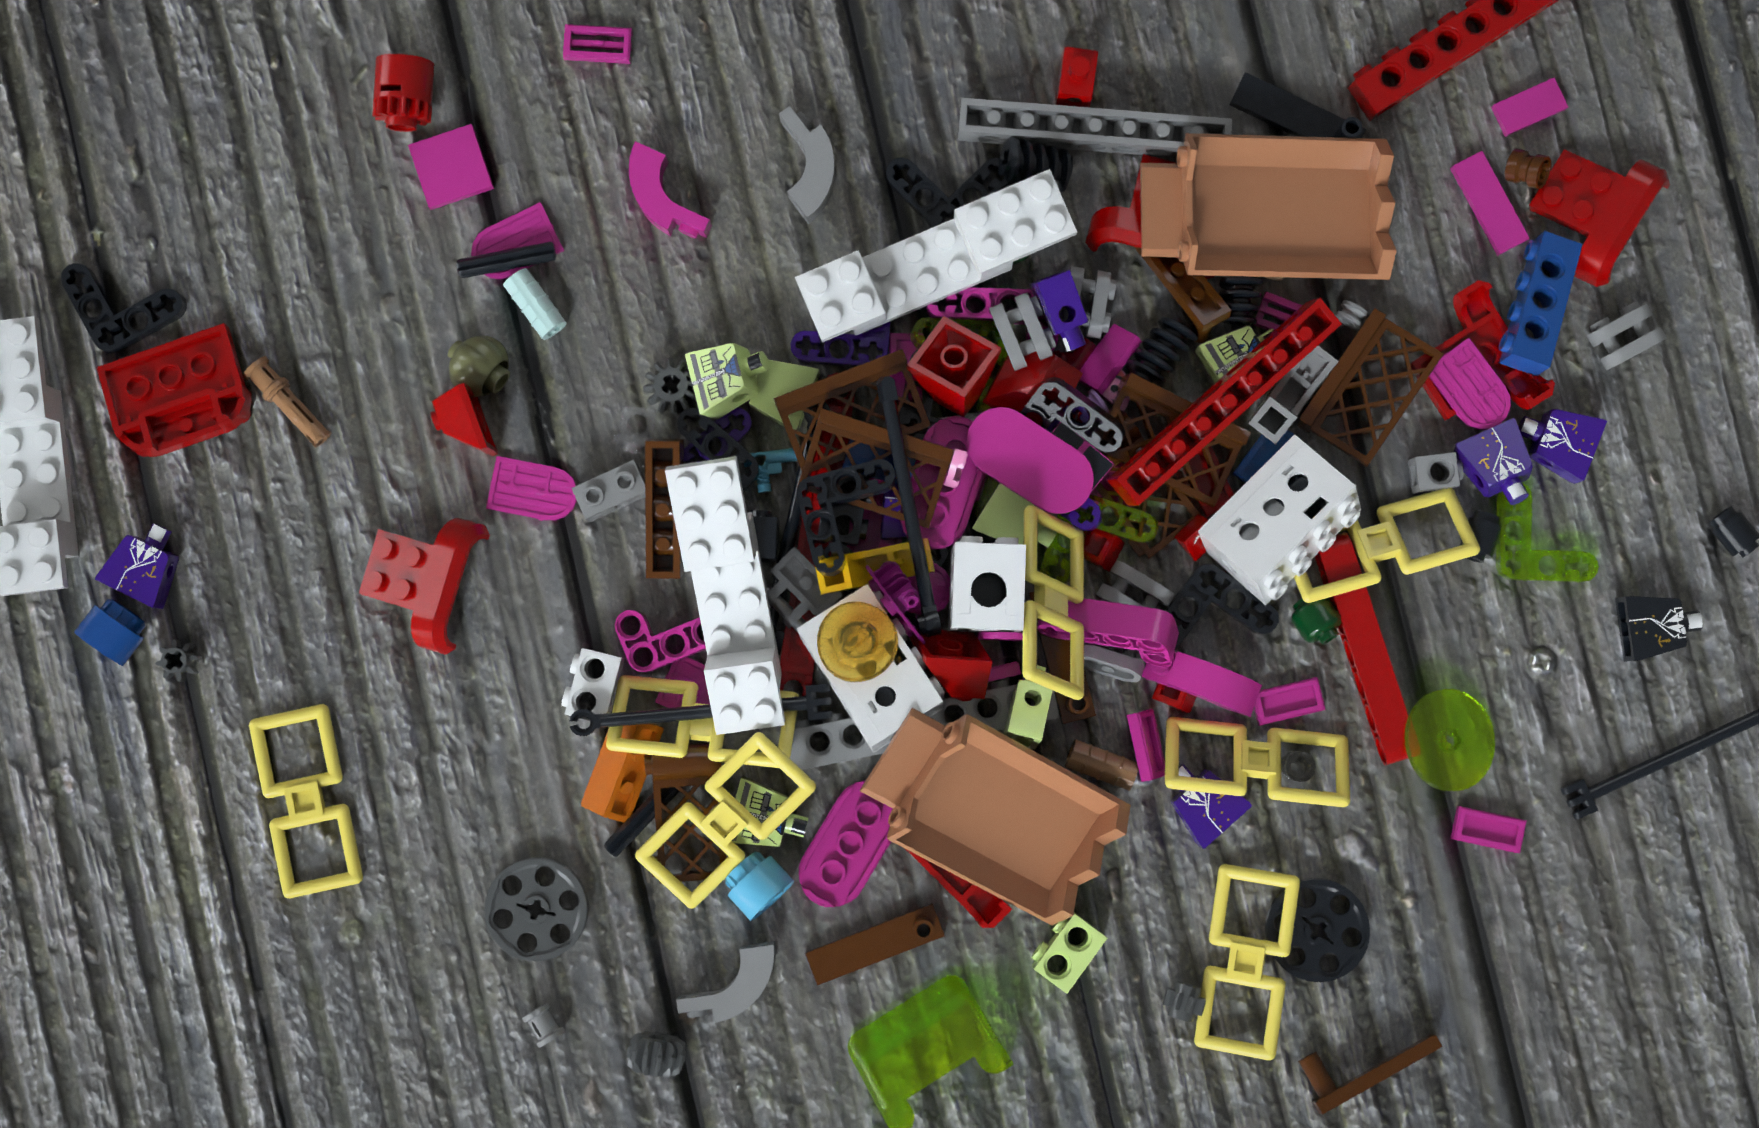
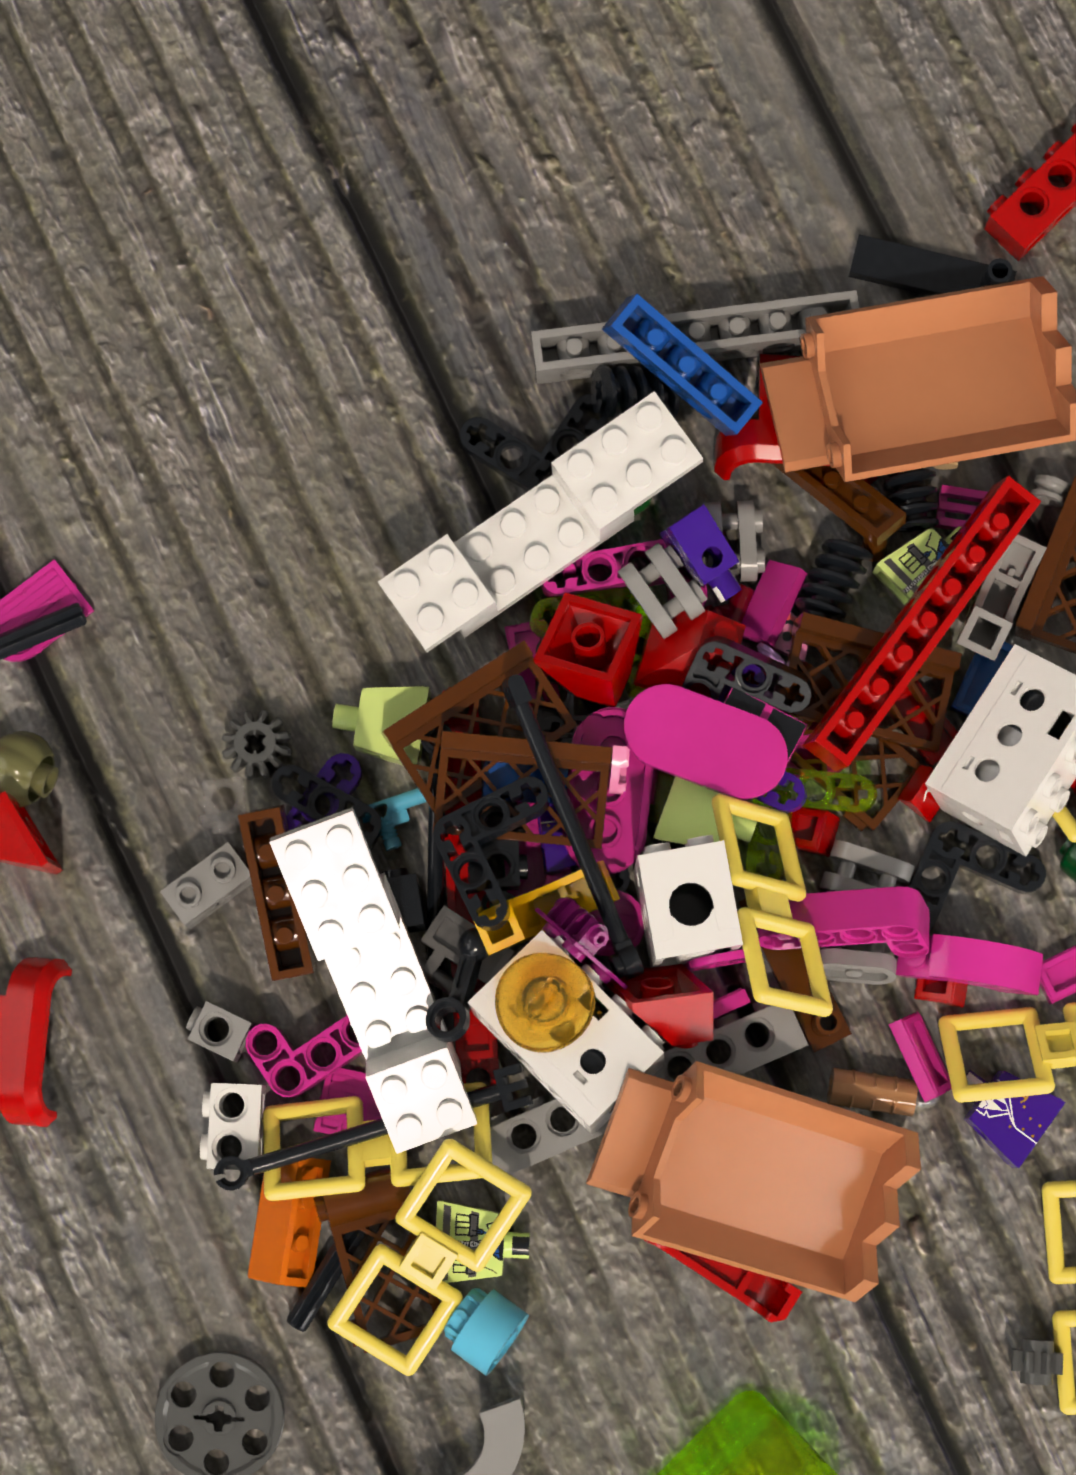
camera: 10 degrees left, 5 degrees down
dark pink window [486,456,577,521] -> none
light aqua axle [503,268,567,340] -> none
dark pink tile [563,24,633,64] -> none
dark pink arch [629,141,712,239] -> none
yellowish green torso [685,343,770,420] -> none
light grey arch [779,106,835,225] -> none
dark purple beam [790,321,891,367] -> none
dark pink tile [799,780,893,907] -> none
reddish brown piece [805,903,945,986] -> none
yellowish green torso [1003,665,1053,749] -> none
yellowish green brick [1031,912,1108,994] -> none
red torso [1055,47,1098,108] -> none
none -> light grey brick [186,1001,256,1062]
none -> black piece [425,928,488,1042]
none -> blue brick [602,294,763,436]

